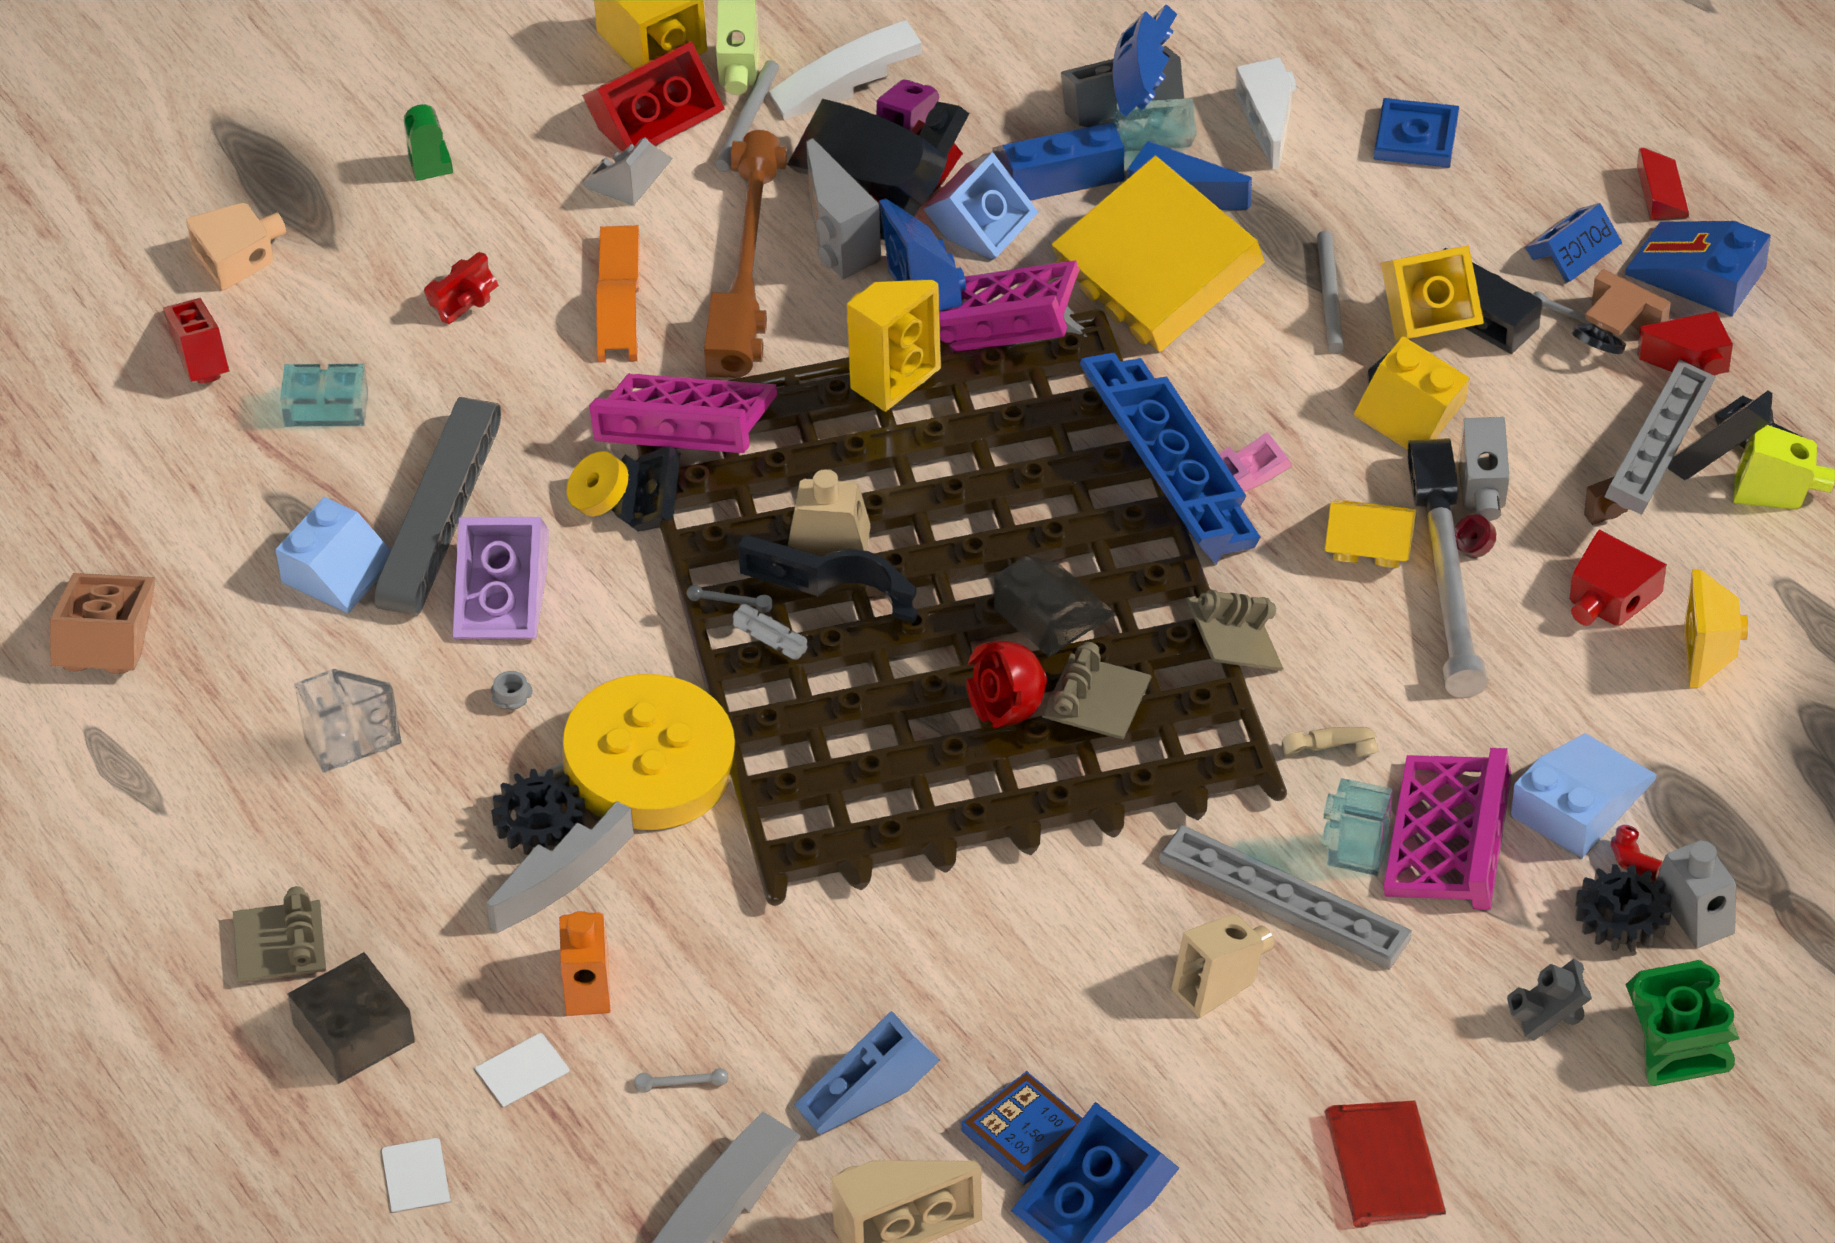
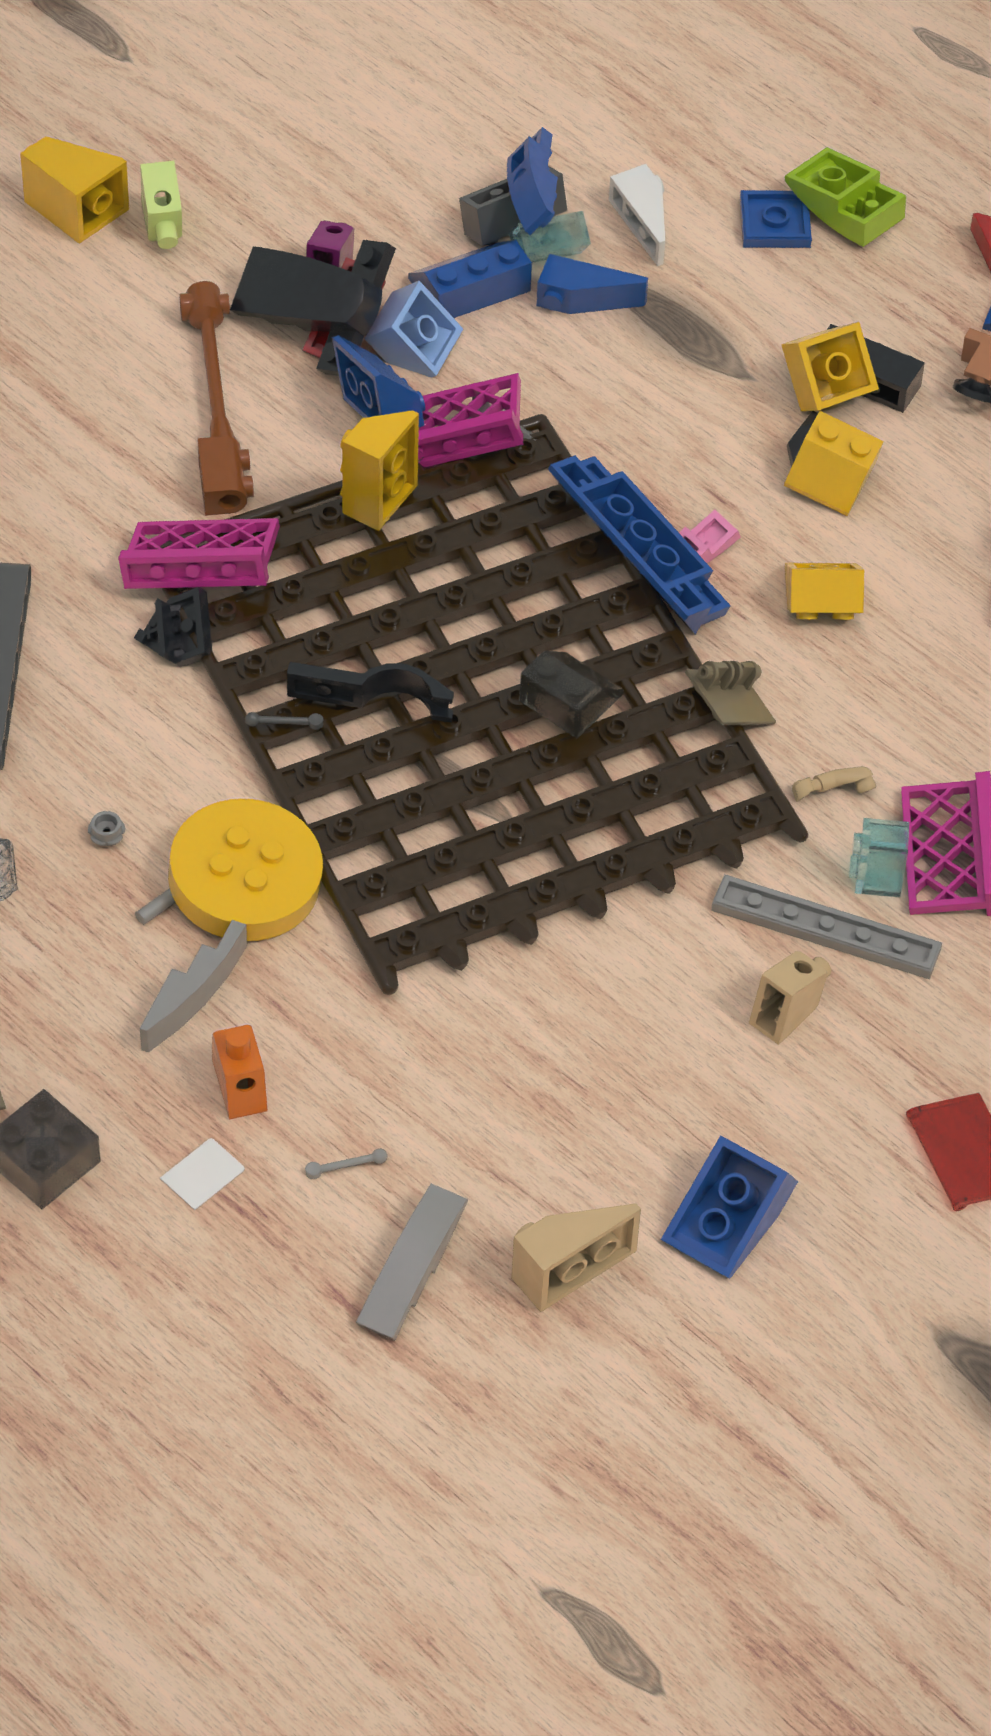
camera: 15 degrees left, 5 degrees up
white sticker [382,1138,451,1212] -> none
lavender slope [453,517,549,640] -> none
black gear [491,769,586,855] -> none
yellow piece [566,451,629,517] -> none
red slope [582,41,725,152] -> none
light grey slope [583,137,673,206] -> none
orange piece [596,225,640,363] -> none
light grey bar [715,60,779,172] -> none
light grey axle [733,604,807,660] -> none
white slope [769,20,922,120] -> none
tan torso [788,470,870,555] -> none
medium blue slope [794,1011,940,1135] -> none
light grey slope [807,139,881,279] -> none
tile [961,1071,1082,1185] -> none
red cylinder [966,641,1047,728] -> none
dark tan hinge [1043,642,1151,740] -> none
yellow brick [1051,155,1265,352] -> none
light grey bar [1317,231,1344,354] -> none
flat silver piece [1408,438,1488,698] -> none
dark red tile [1454,514,1497,558] -> none
light grey torso [1458,417,1509,521] -> none
blue panel [1525,203,1622,283] -> none
light grey hinge [1533,291,1591,324] -> none
none -> lime slope [785,147,906,247]

